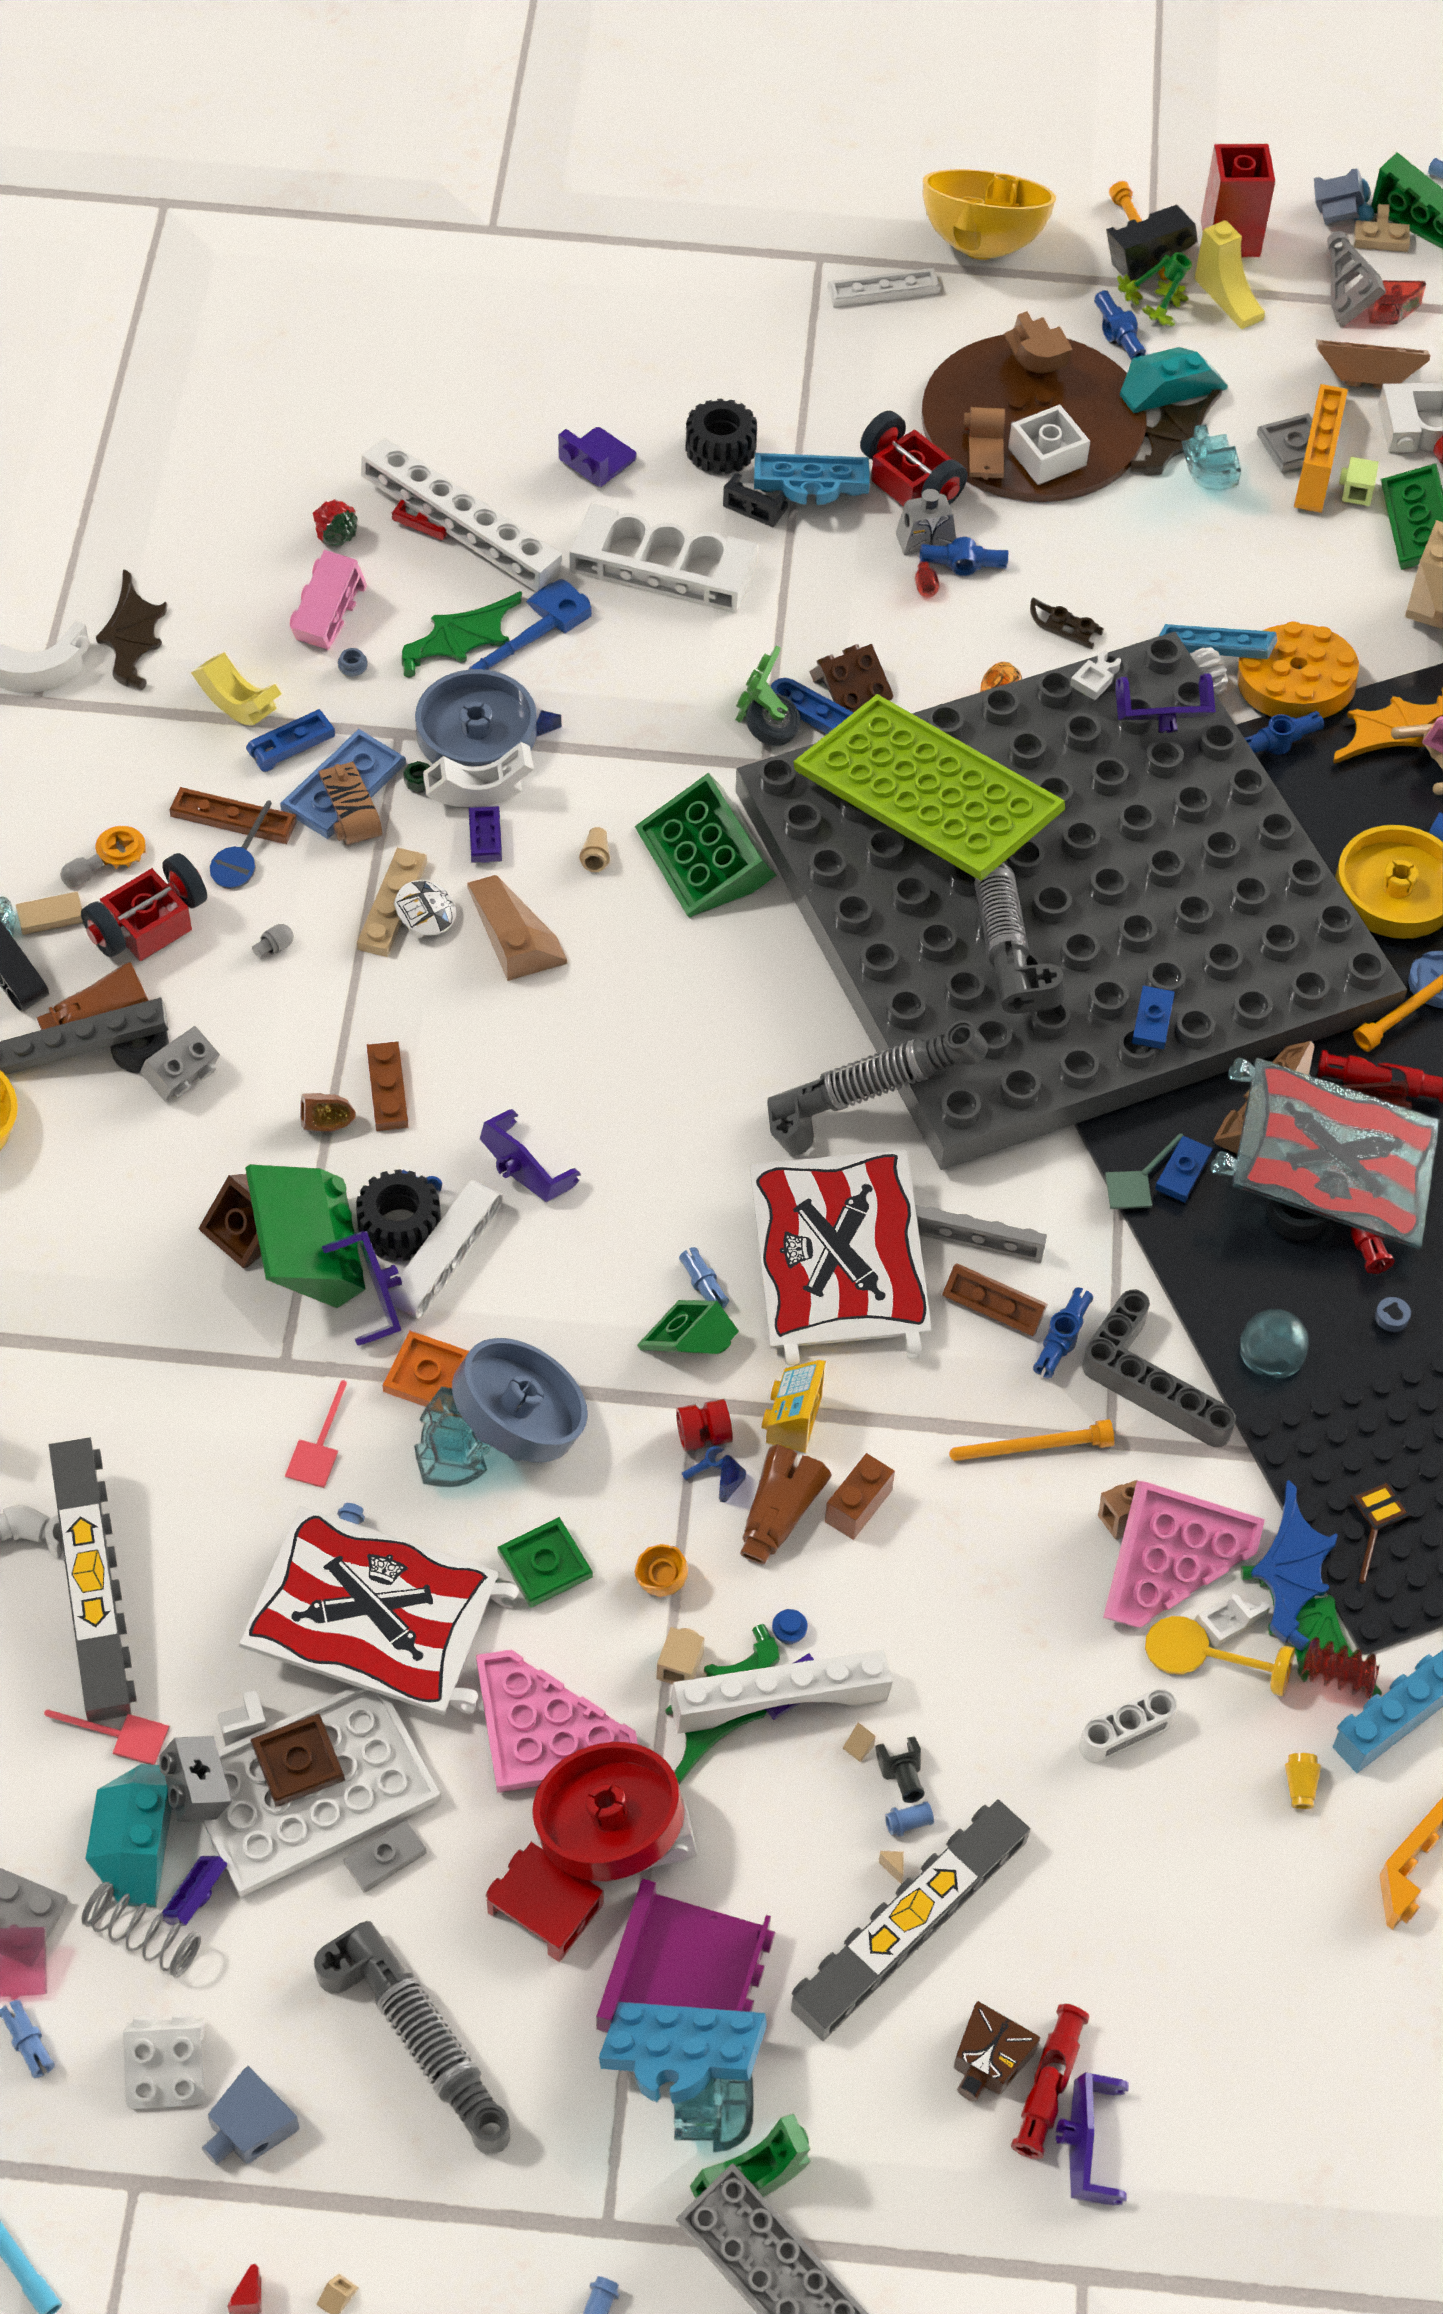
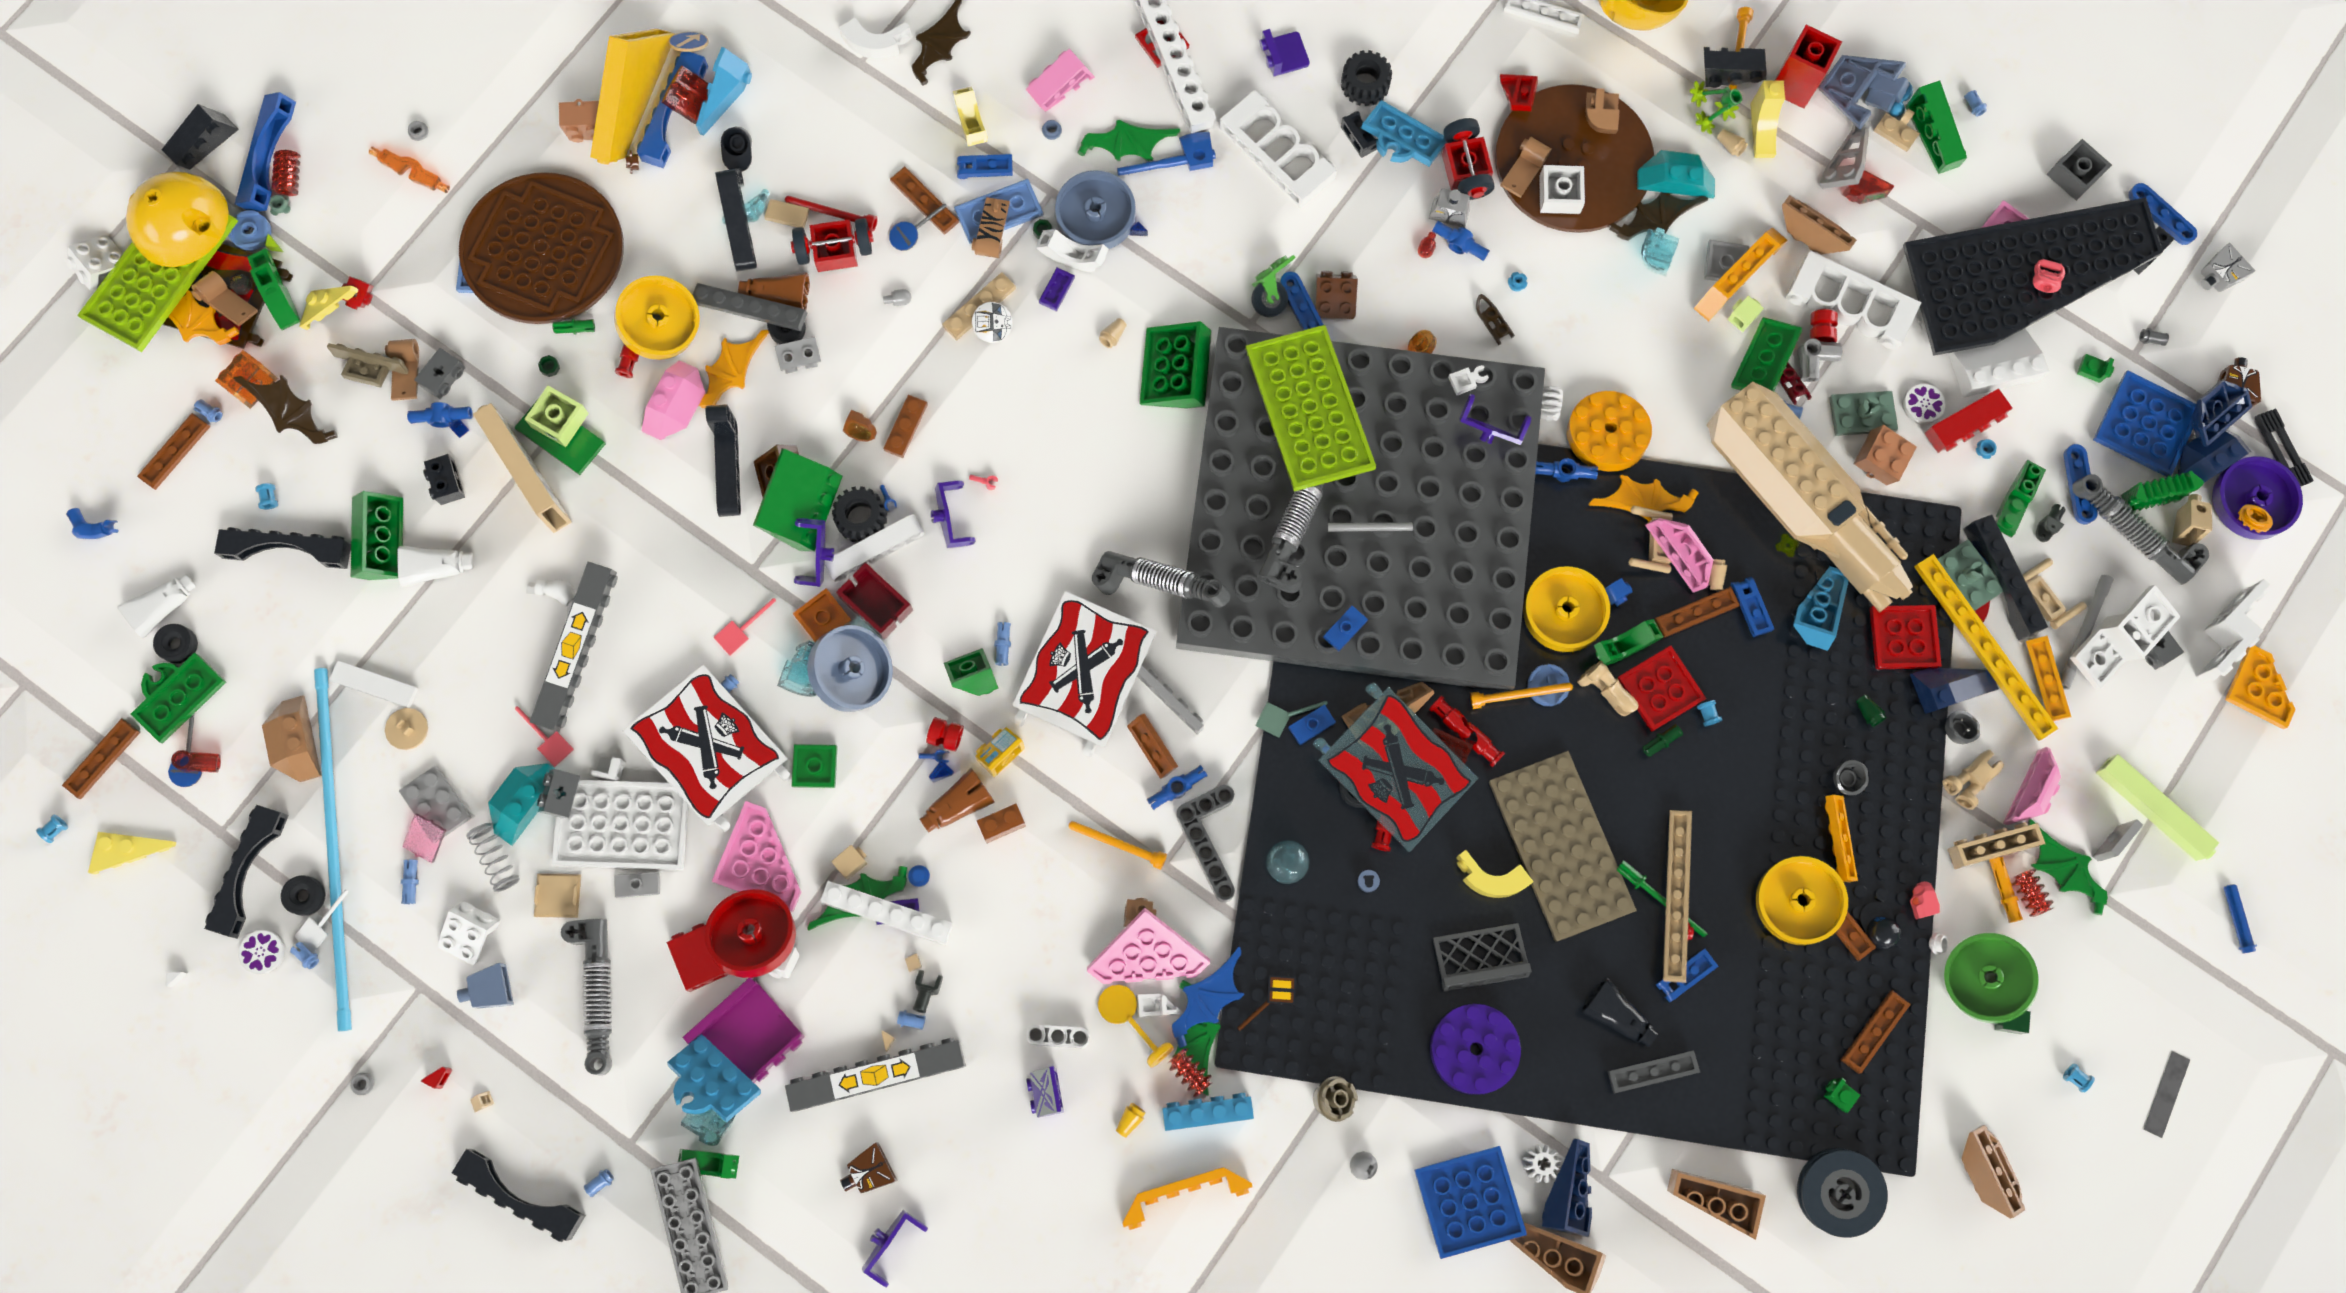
camera: 30 degrees right, 20 degrees up
light grey cylinder [60,854,103,887] -> none
light orange gear [95,826,146,869] -> none
dark purple plate [162,1856,228,1926] -> none
reddish brown tile [250,1713,345,1807] -> none
piece [312,499,358,546] -> none
medium nougat wedge [467,875,567,981] -> none
light orange hair [634,1544,688,1597] -> none
red piece [1011,2004,1090,2159] -> none
blue pin [1094,290,1146,361] -> none
dark azure tile [1159,624,1278,659] -> none
none -> tan piece [534,874,581,918]
none -> bright pink wedge [642,360,705,440]
none -> light orange animal [698,330,769,408]
none -> black beam [705,404,741,517]
none -> red piece [784,196,878,232]
none -> dark red piece [836,562,913,640]
none -> coral hand [969,475,998,490]
none -> slope [1026,1066,1064,1118]
none -> light grey bar [1327,522,1413,532]
none -> red wing [1500,74,1538,112]
none -> dark azure plate [1508,272,1528,292]
none -> tan cone [1717,129,1748,157]
none -> sand blue wing [1820,55,1906,130]

